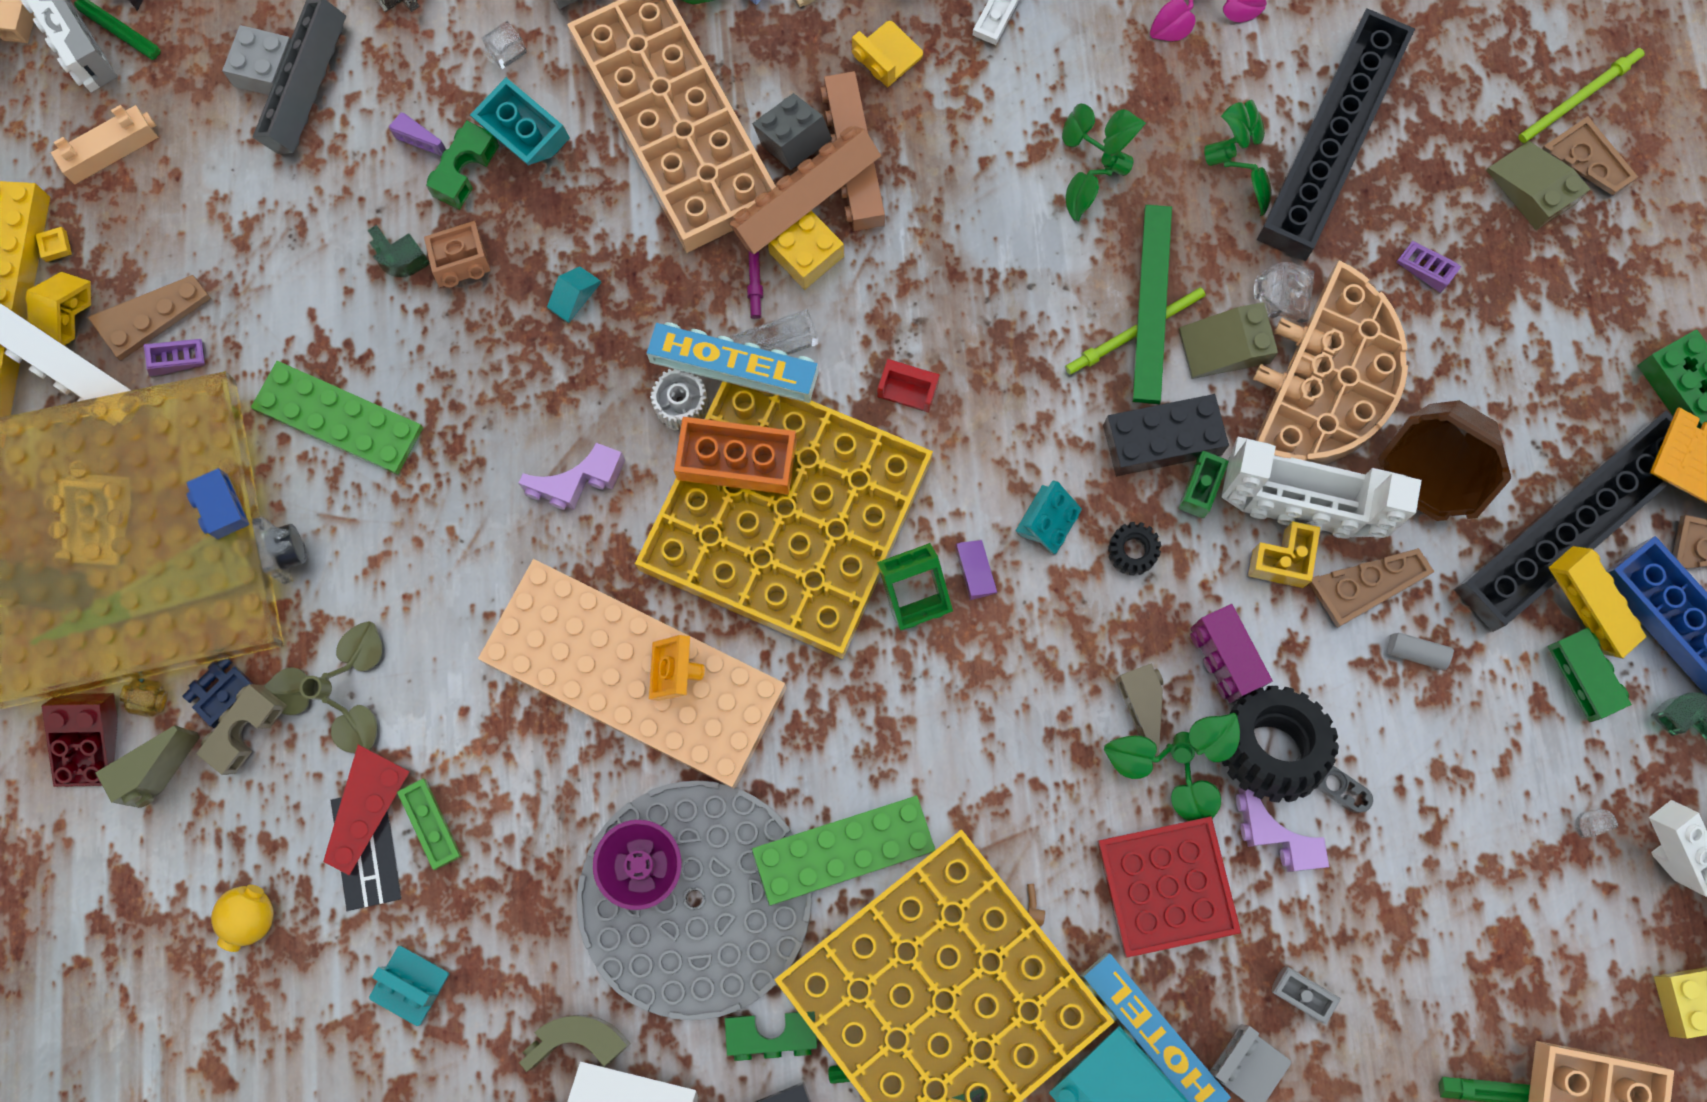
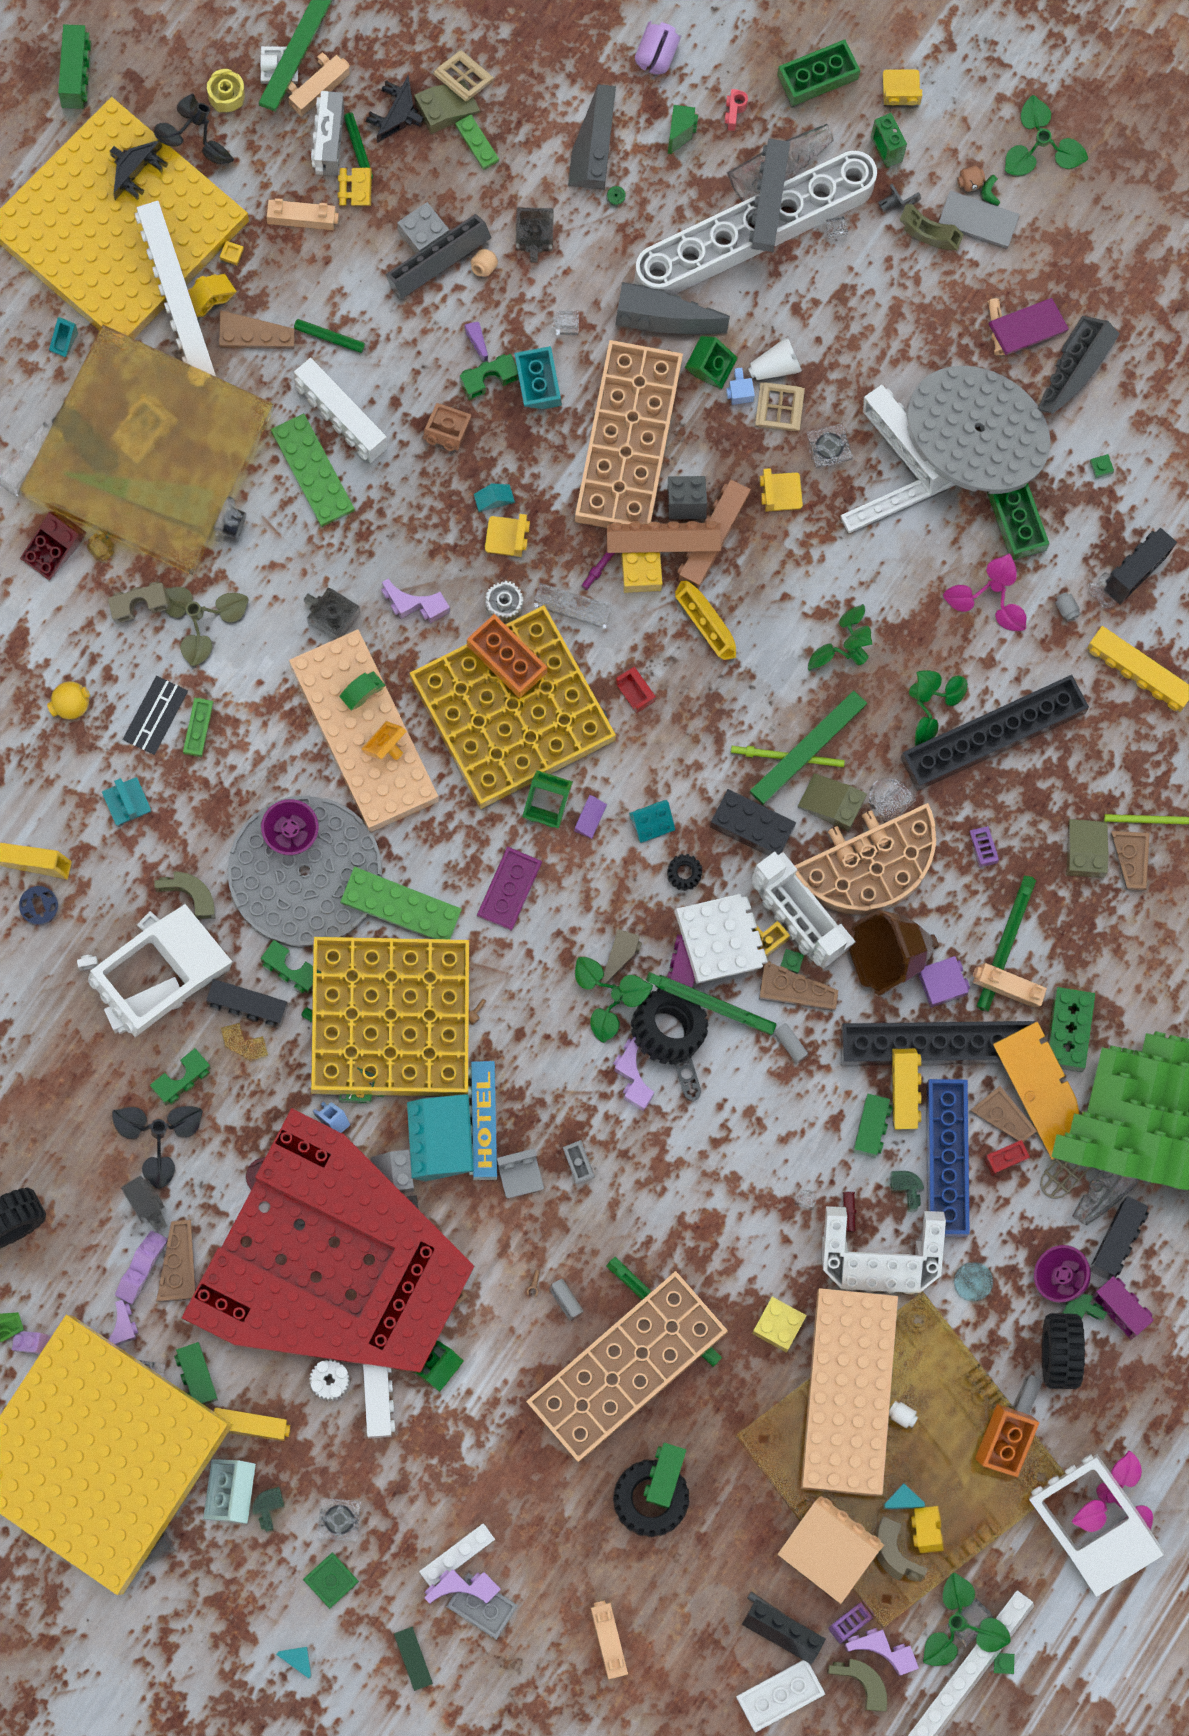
camera: 30 degrees right, 0 degrees up
olive slope [95,725,200,808] -> none
medium lavender slope [144,339,205,376] -> none
dark blue plate [182,655,255,728] -> none
blue brick [186,468,250,539] -> none
red wing [323,744,410,875] -> none
clear green brick [367,225,430,277] -> none
brick [647,322,818,403] -> none
red plate [1097,816,1241,958] -> none
green brick [1178,451,1229,518] -> none
none -> green axle [294,319,365,353]
none -> white brick [294,357,387,463]
none -> clear smoke hinge [304,588,360,640]
none -> yellow plate [337,168,371,206]
none -> green brick [339,671,386,711]
none -> light nougat head [470,249,498,277]
none -> magenta tile [477,846,542,931]
none -> yellow bracket [485,514,530,557]
none -> green piece [645,972,777,1035]
none -> yellow brick [675,581,736,660]
none -> white hinge [675,894,768,984]
none -> green plate [780,949,804,974]
none -> dark red pin [842,1192,857,1232]
none -> medium lavender brick [918,956,970,1008]
none -> light nougat brick [973,963,1047,1008]
none -> green piece [976,875,1036,1012]

